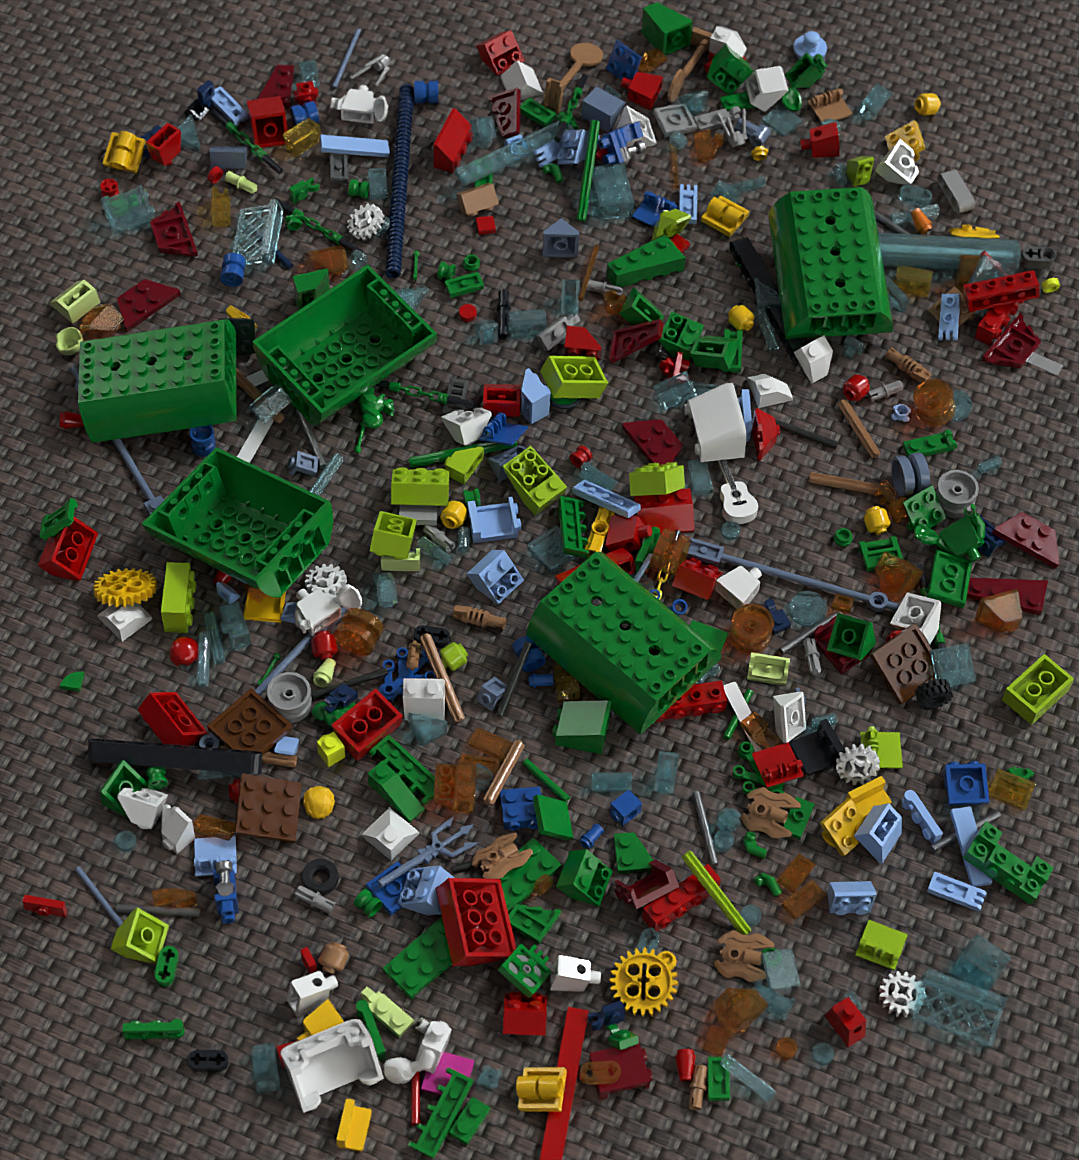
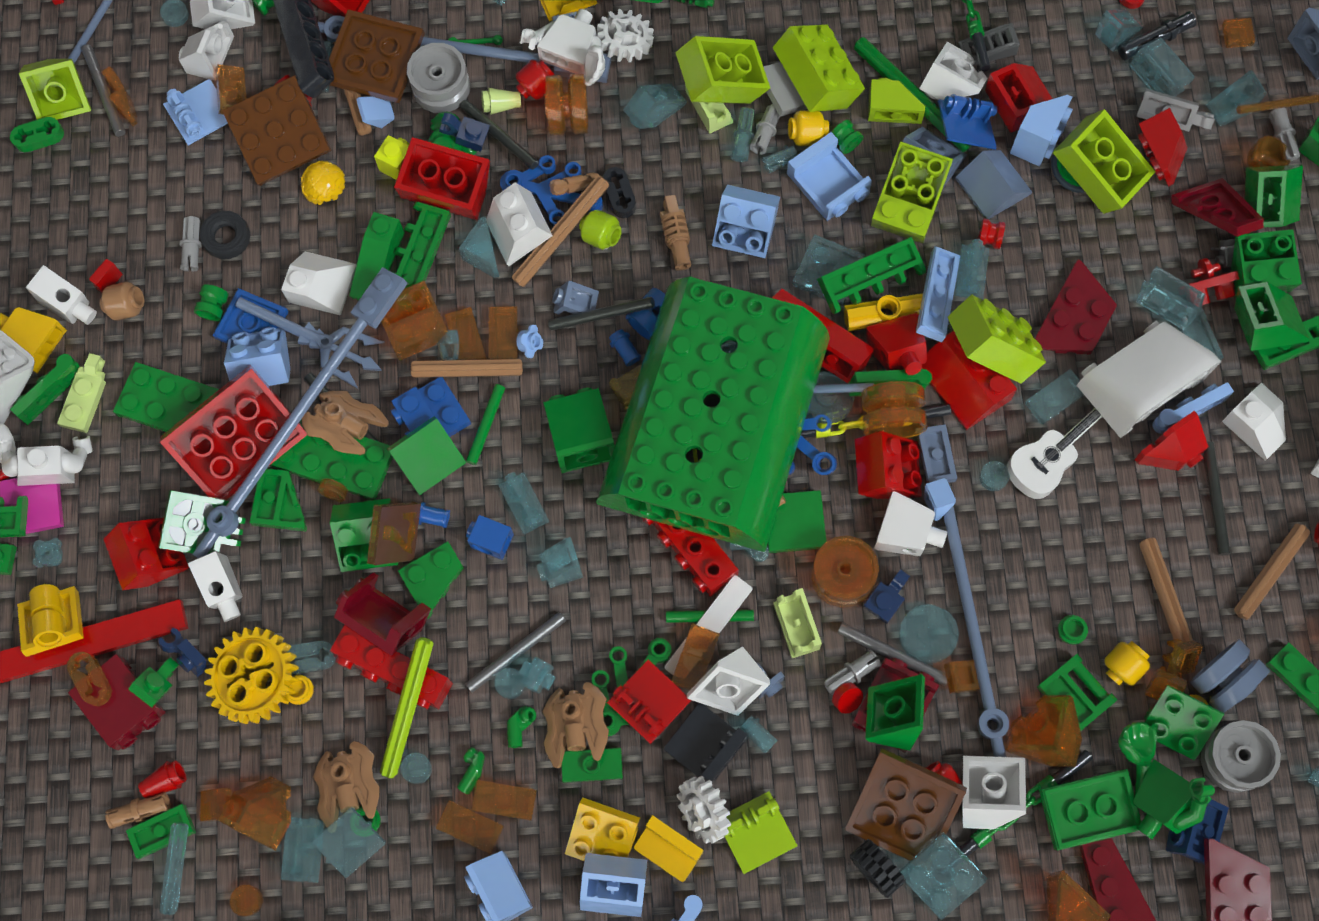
camera: 70 degrees right, 15 degrees up
hips [213,861,239,924] -> none
none -> sand blue bar [192,267,408,558]
none -> tile [367,502,421,565]
none -> light blue plate [516,325,543,358]
none -> red tile [832,682,863,713]
none -> light blue slope [924,478,956,521]
none -> sand blue slope [955,150,1032,219]
none -> clear orange tile [1222,18,1255,48]

